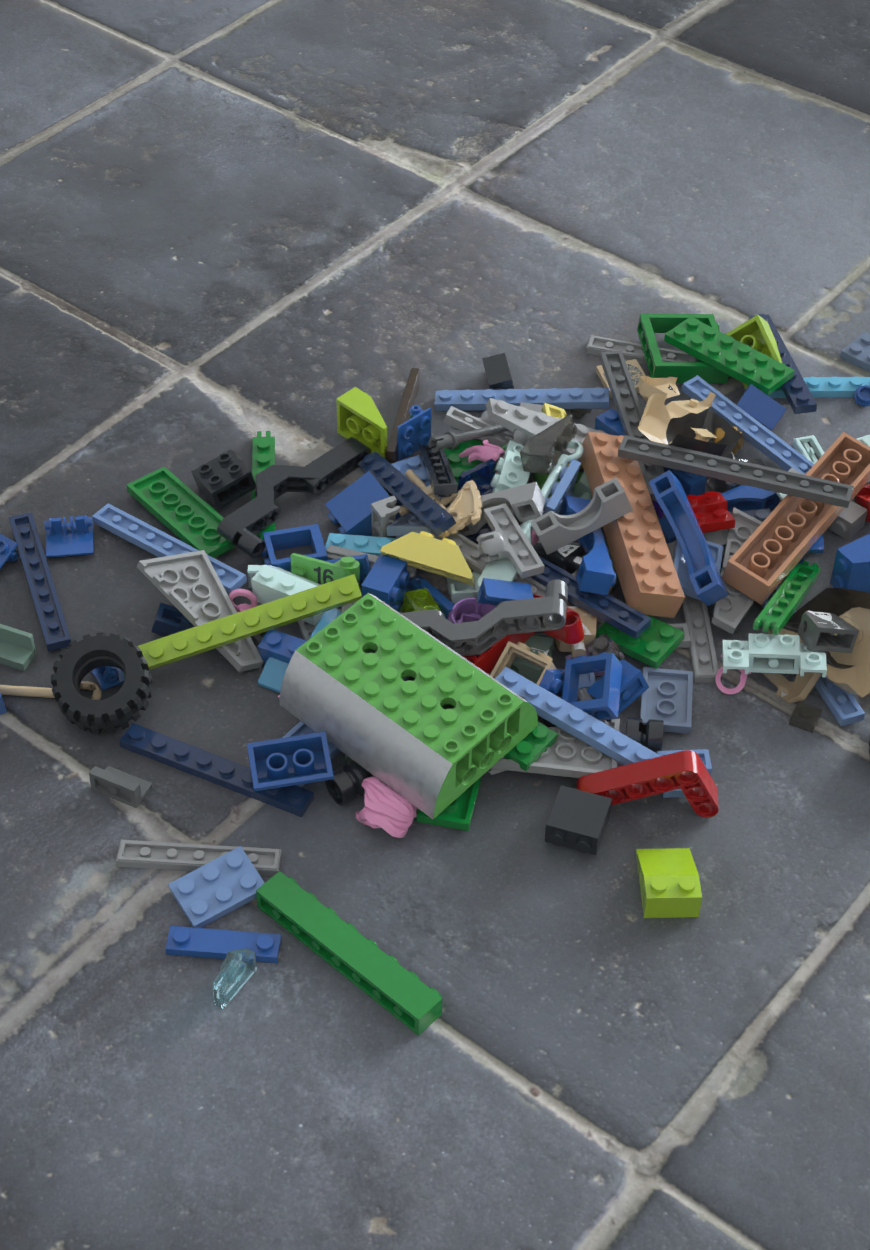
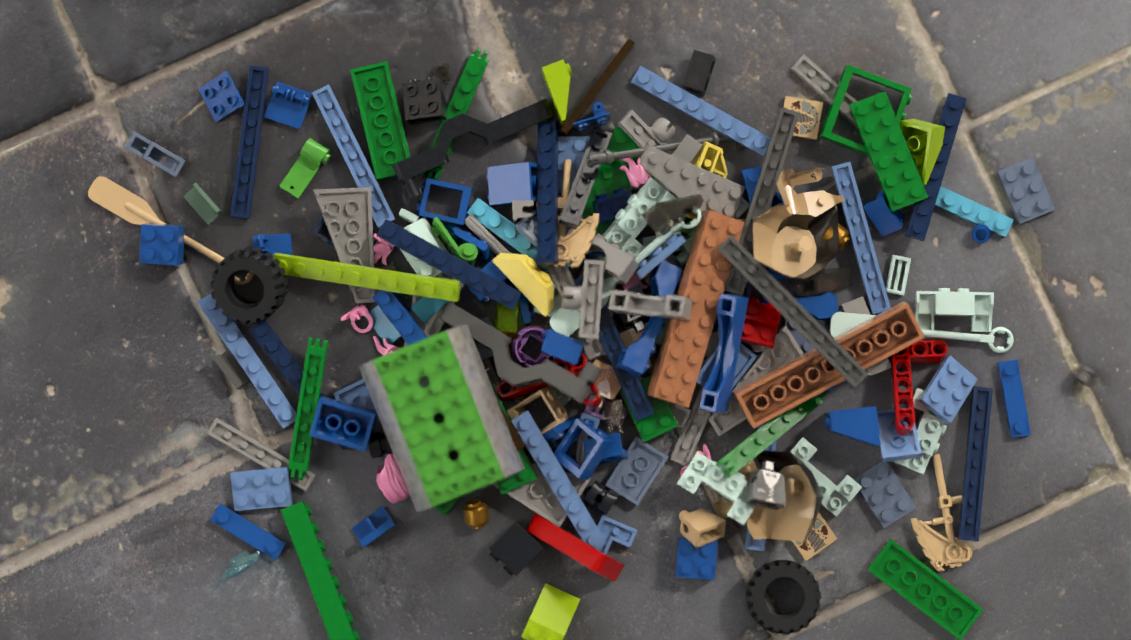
camera: 25 degrees right, 40 degrees up
none -> medium blue plate [197,293,297,429]
none -> bright green door [279,138,331,199]
none -> green hinge [288,337,329,480]
none -> bright pink piece [341,304,374,333]
none -> blue panel [352,507,396,547]
none -> dark blue plate [376,219,522,310]
none -> pearl gold head [463,499,490,529]
none -> blue brick [675,538,718,580]
none -> tan torso [679,509,726,548]

